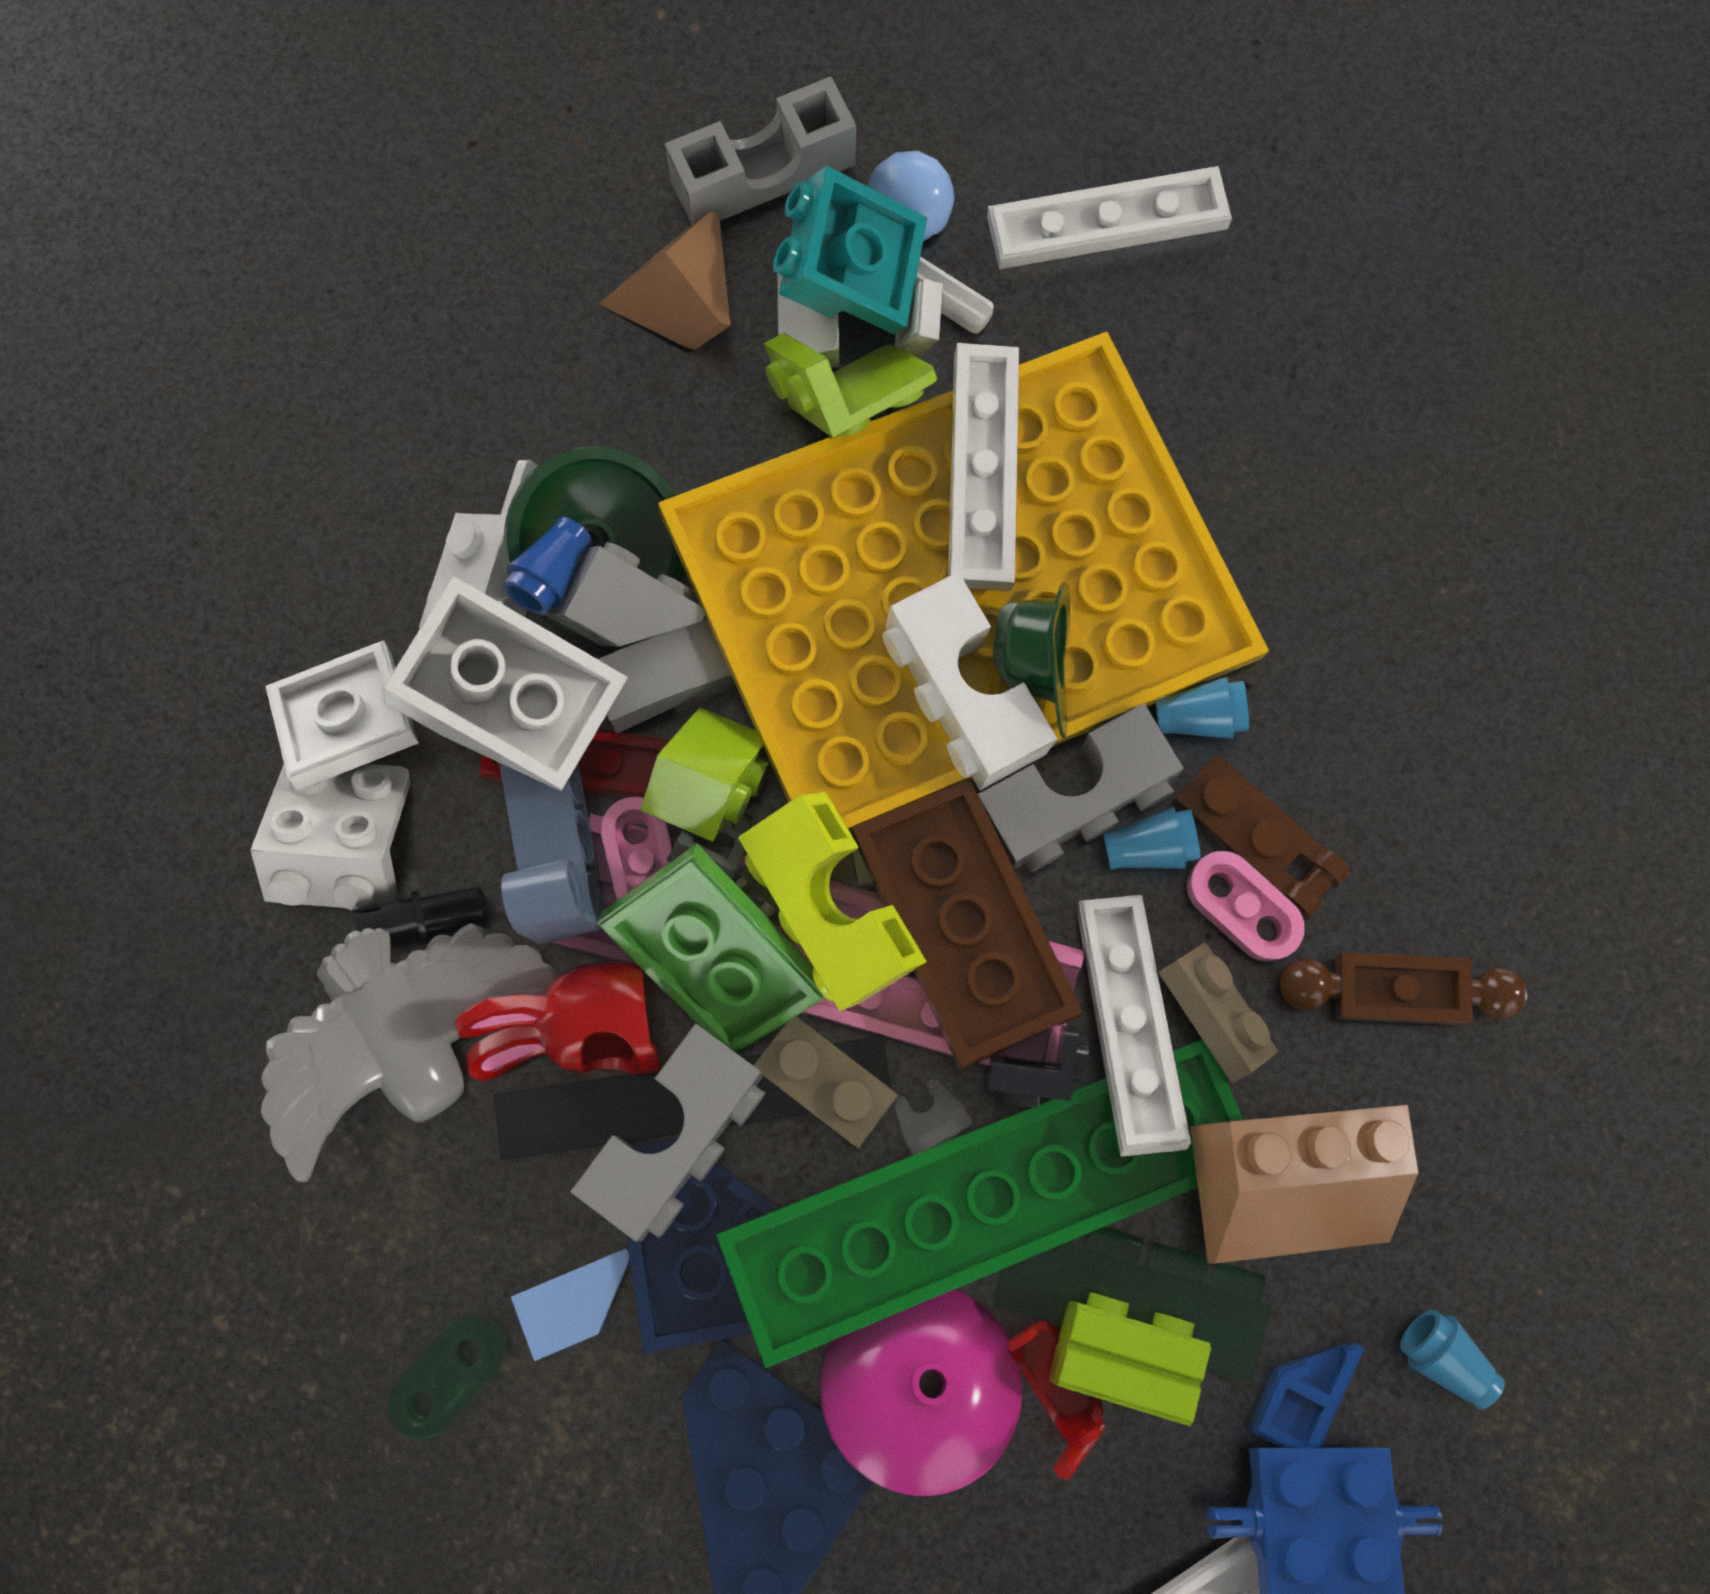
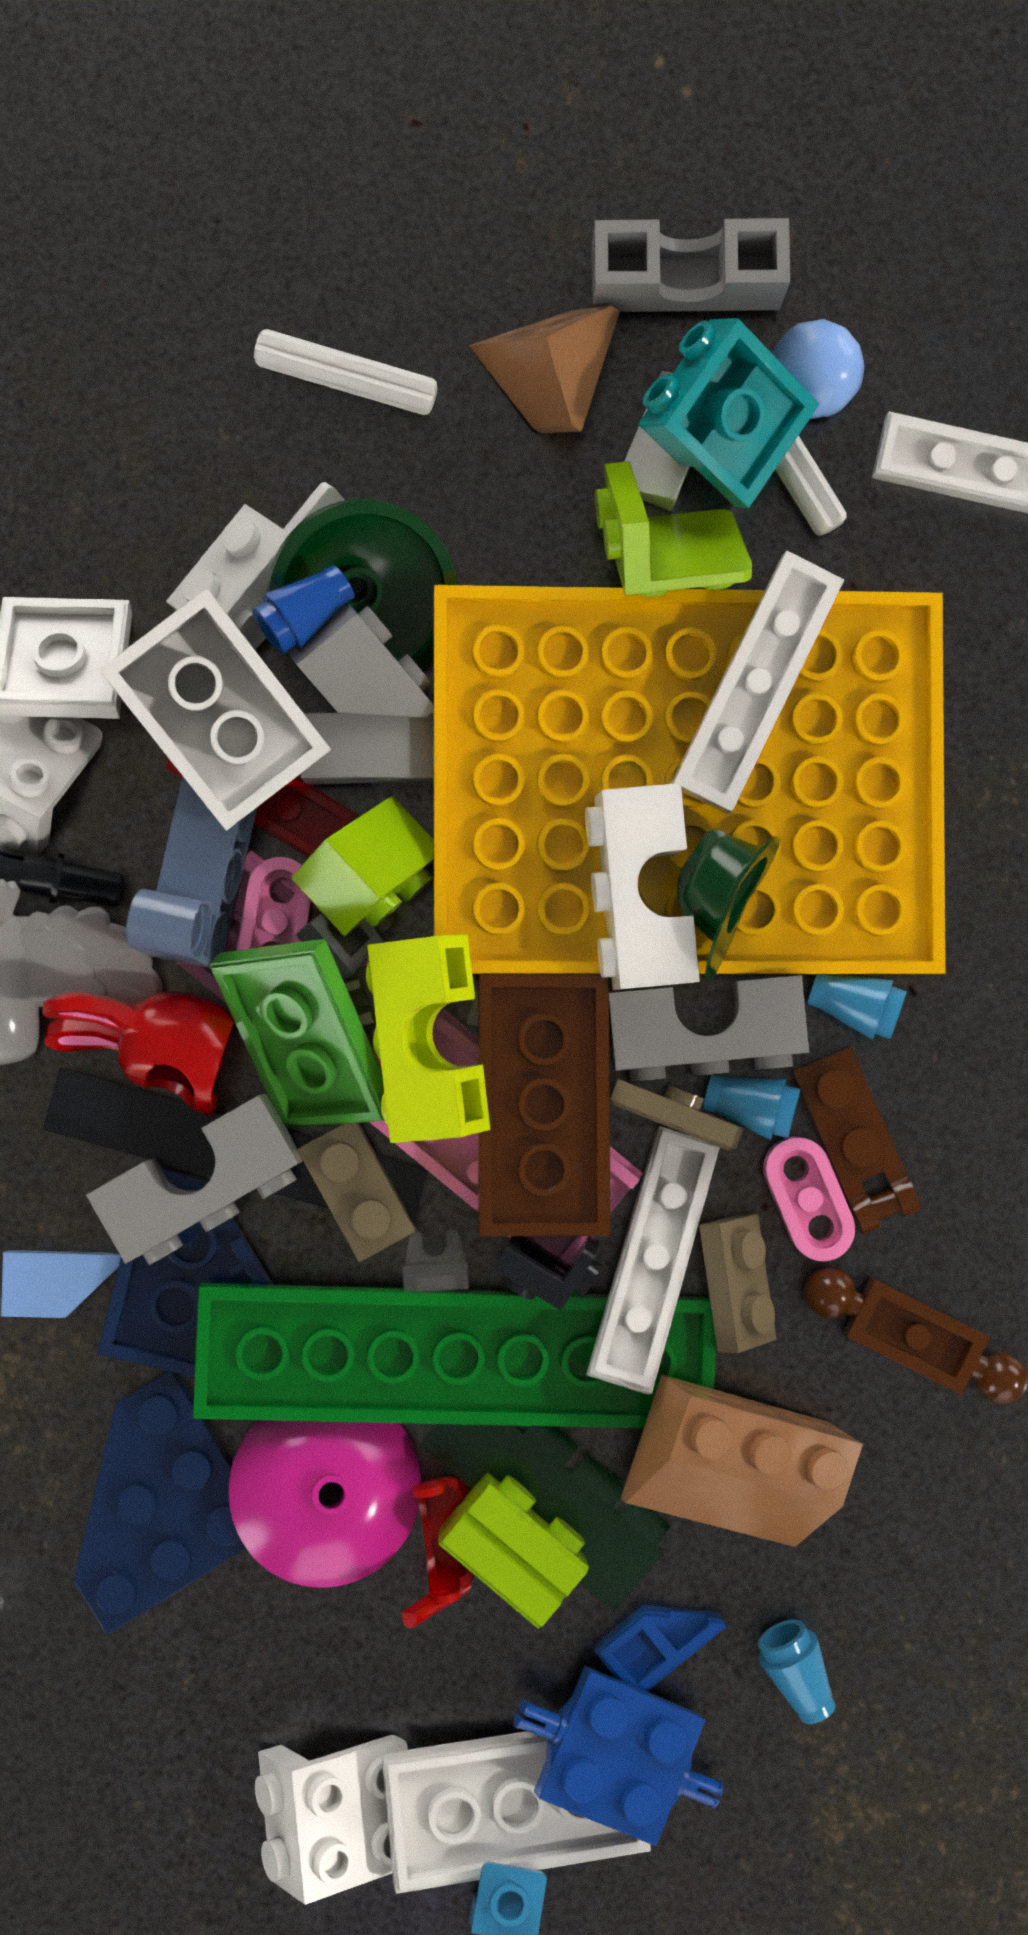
camera: 20 degrees right, 10 degrees up
white tile [895,278,943,359] -> none
none -> white axle [254,329,437,415]
none -> dark tan plate [610,1079,744,1151]

